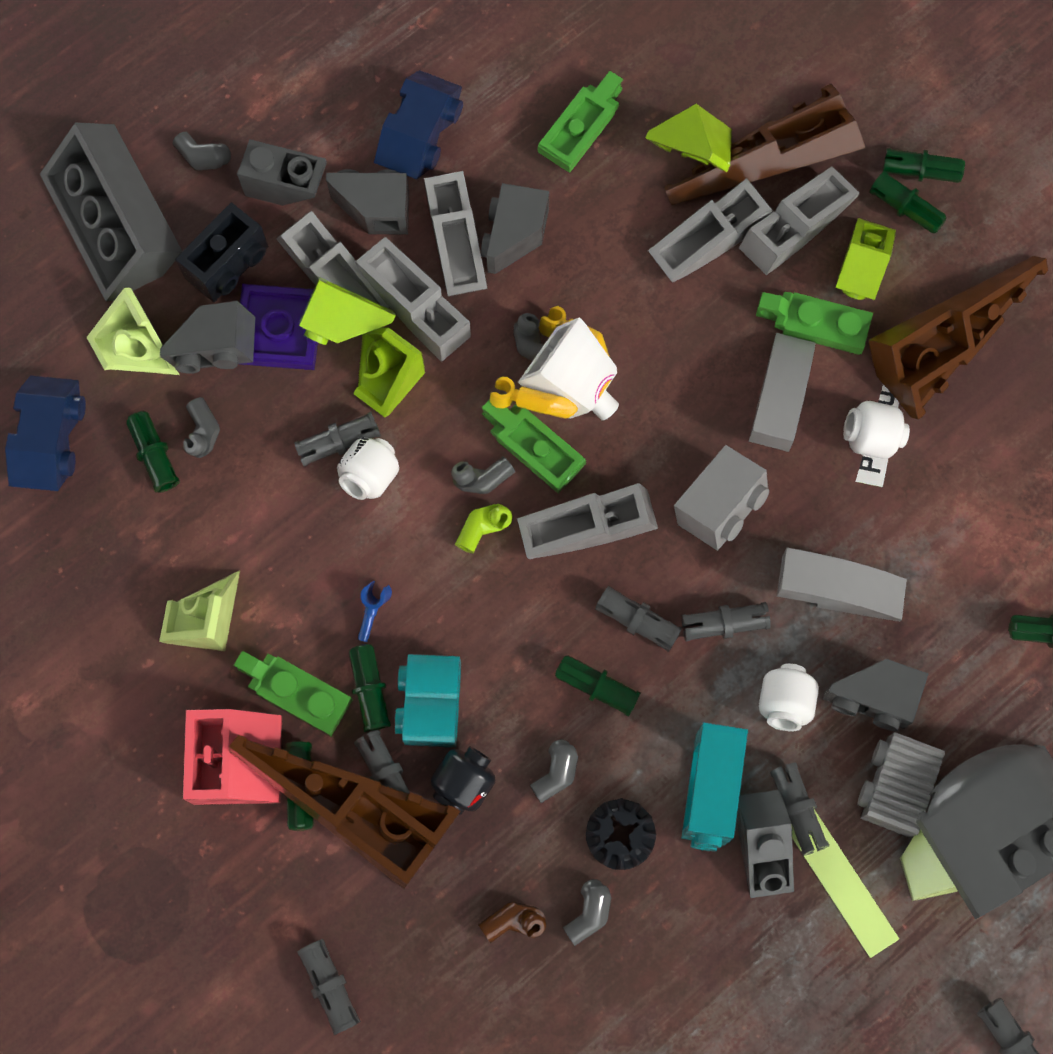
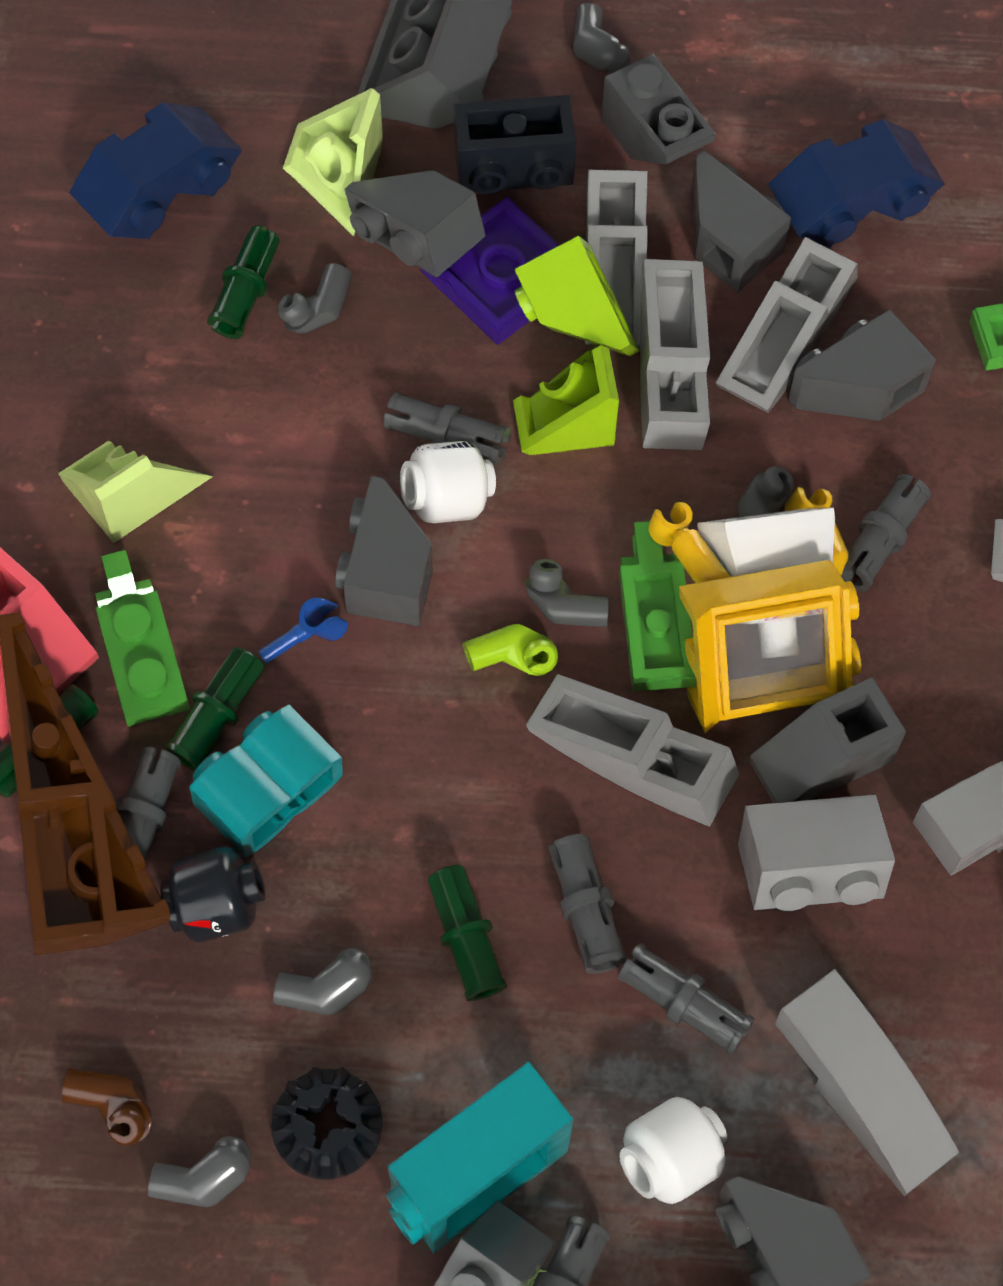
camera: 40 degrees right, 10 degrees down
none -> dark grey slope [335,476,433,627]
none -> yellow window [679,560,861,733]
none -> dark grey slope [749,677,906,803]
none -> dark grey pin [841,474,931,592]

